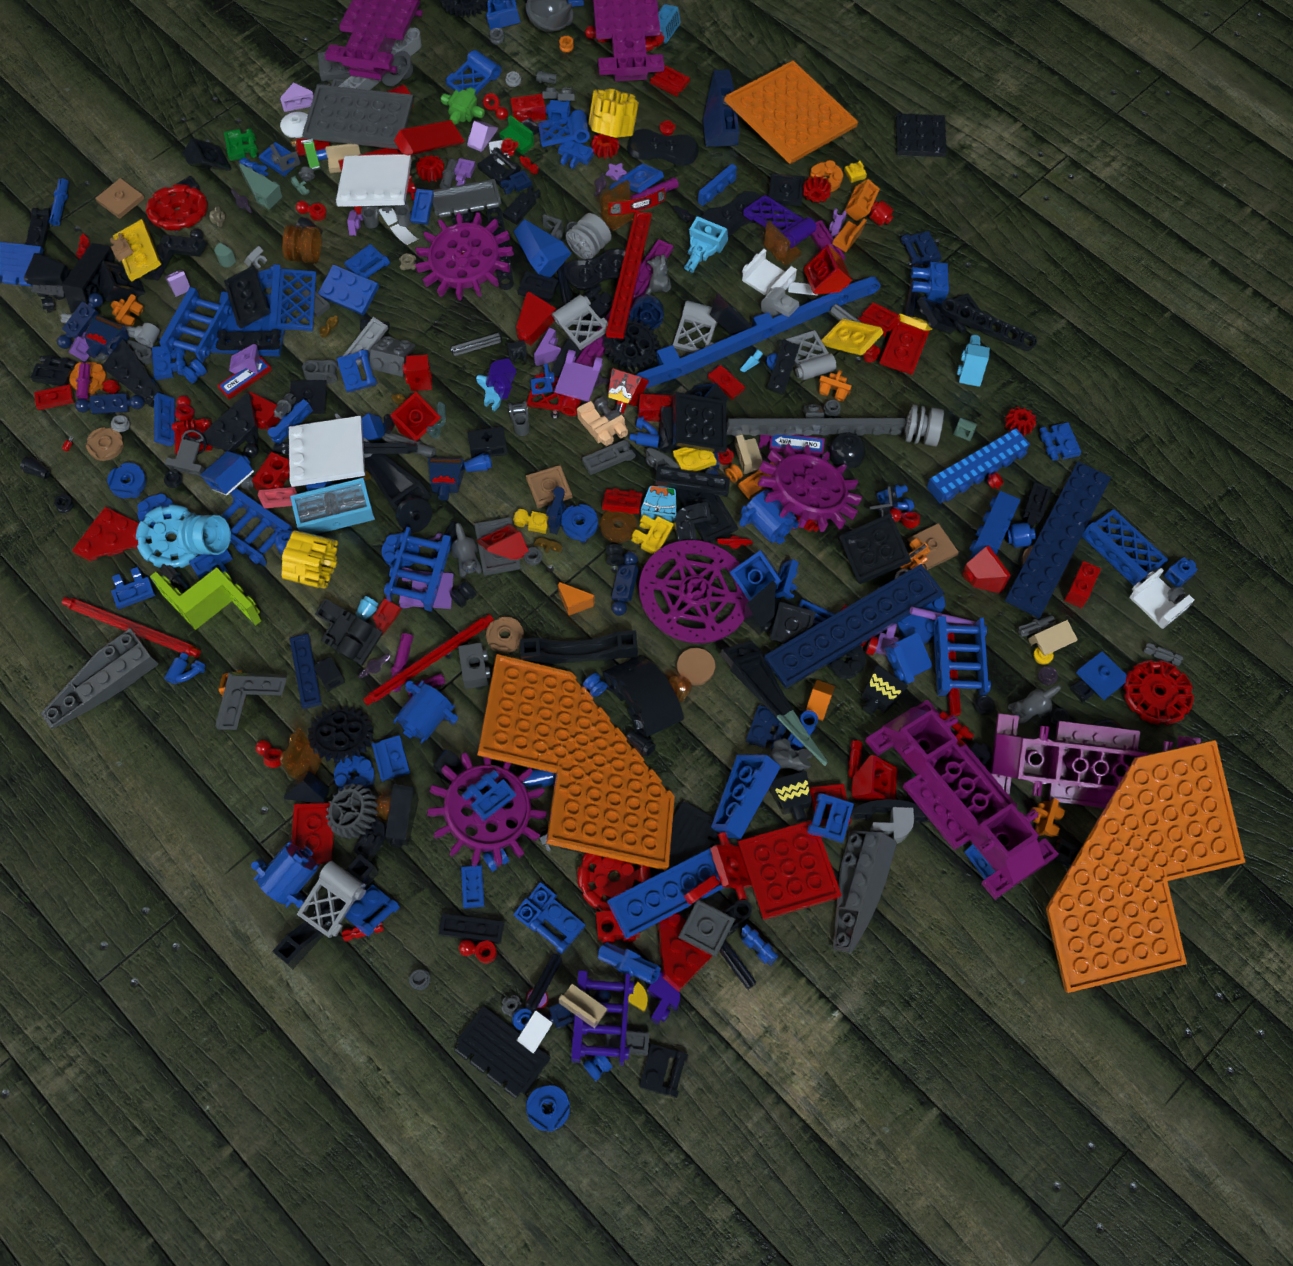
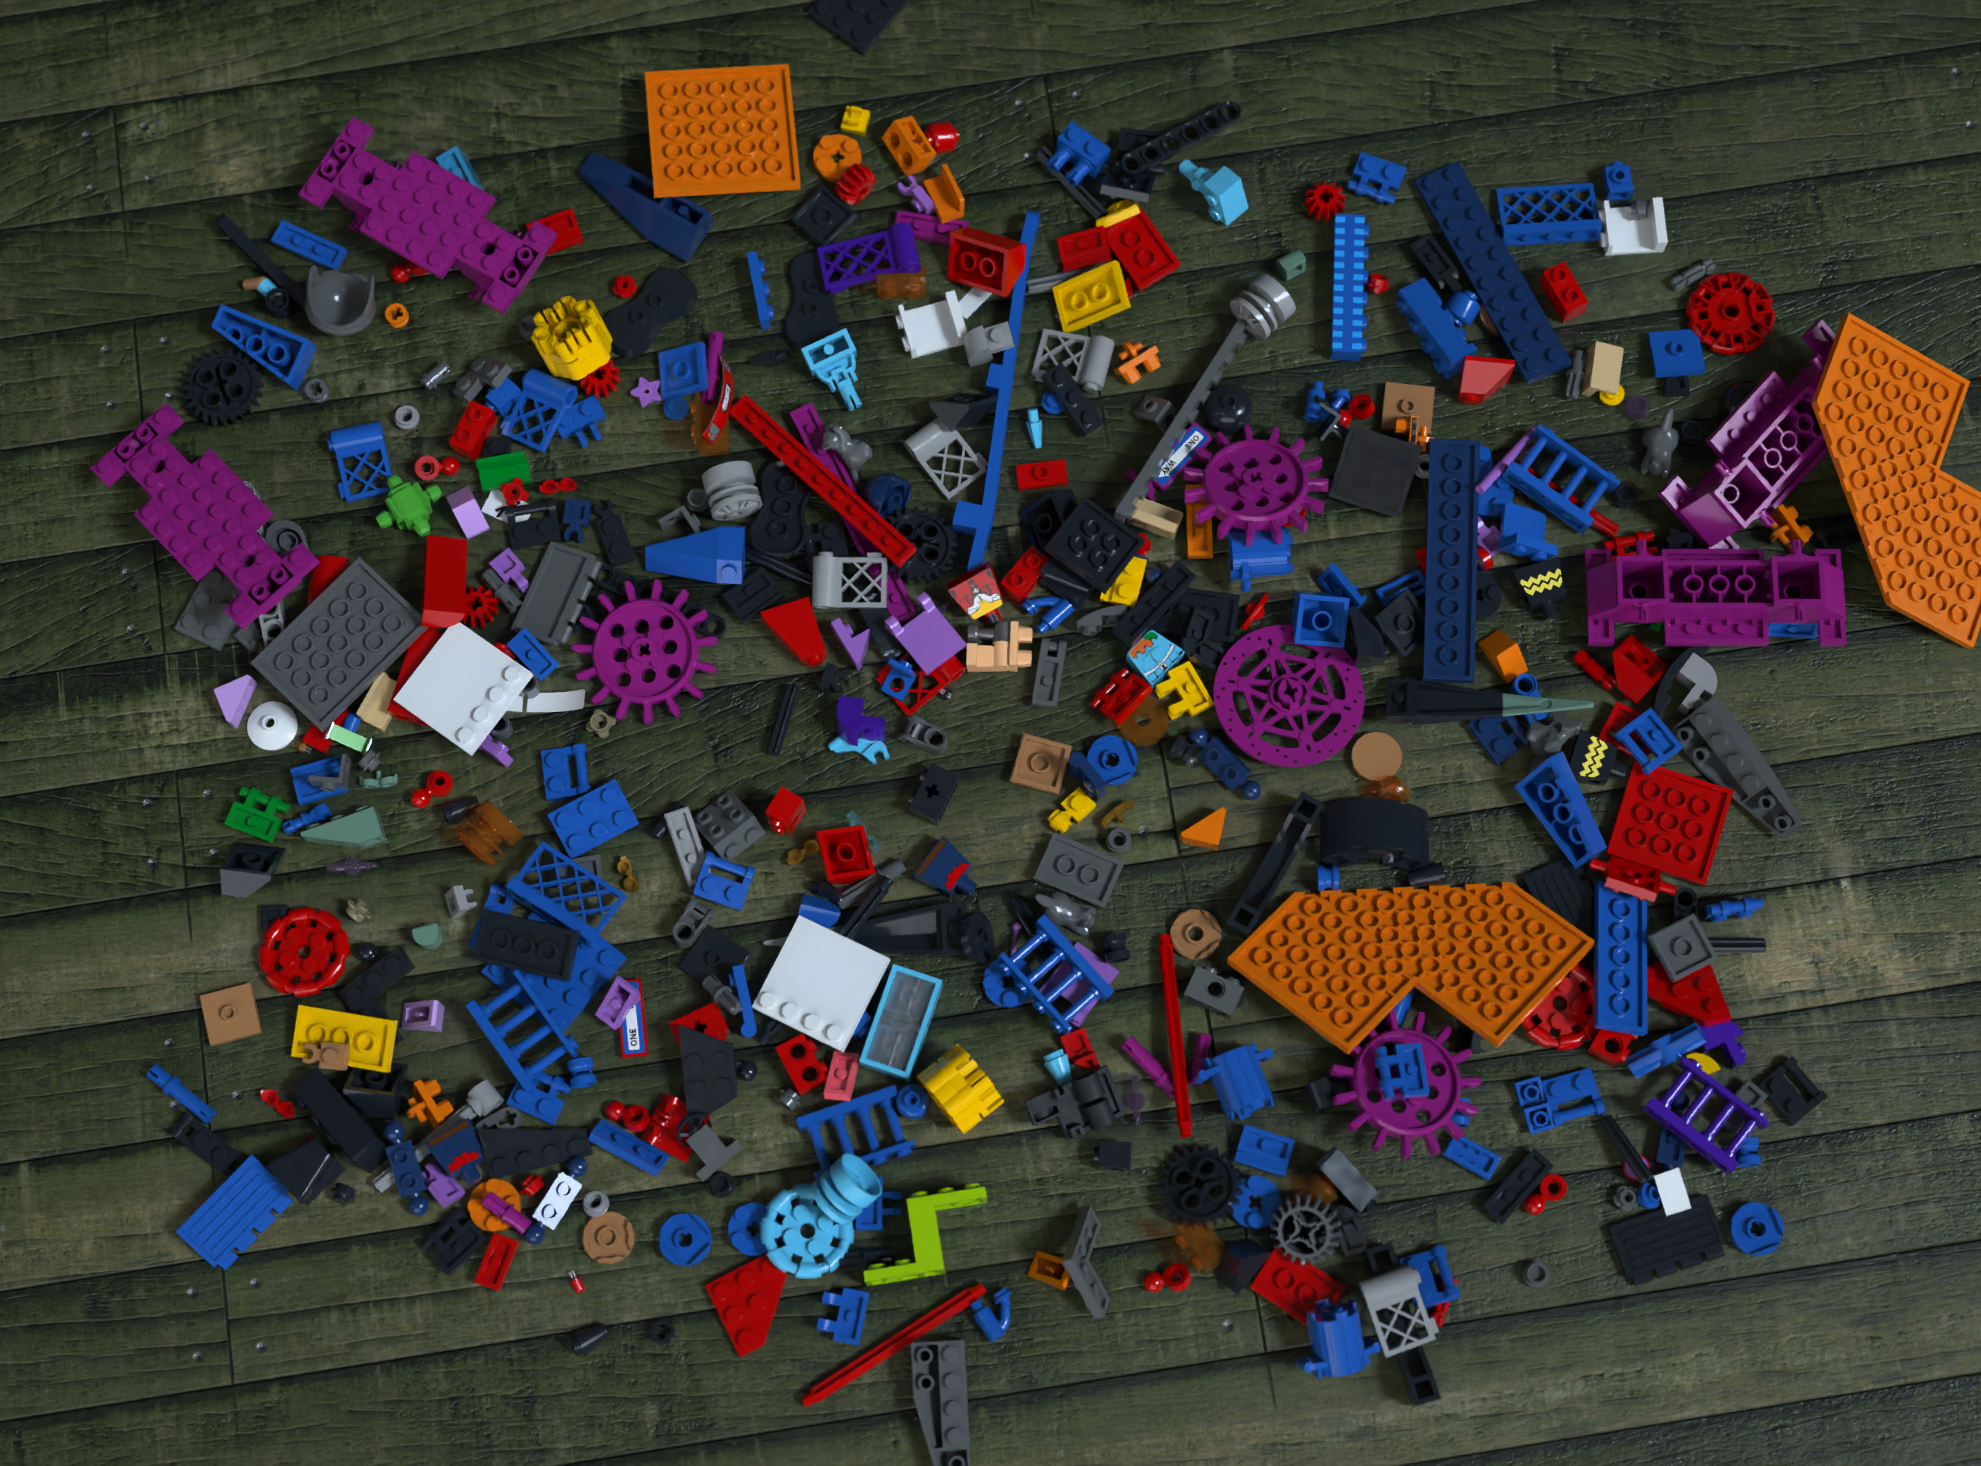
camera: 50 degrees left, 10 degrees up
blue piece [200,451,254,495] -> none
black plate [216,329,281,350] -> none
dark blue tile [289,634,322,709] -> none
blue cone [464,453,492,472] -> none
red slope [477,524,529,560] -> none
tan panel [559,984,607,1028] -> none
clear purple piece [594,172,607,197] -> none
red beam [683,874,720,905] -> none
orange bush [725,464,743,483] -> none
dark grey plate [823,400,841,417] -> none
dark blue plate [901,231,942,267] -> none

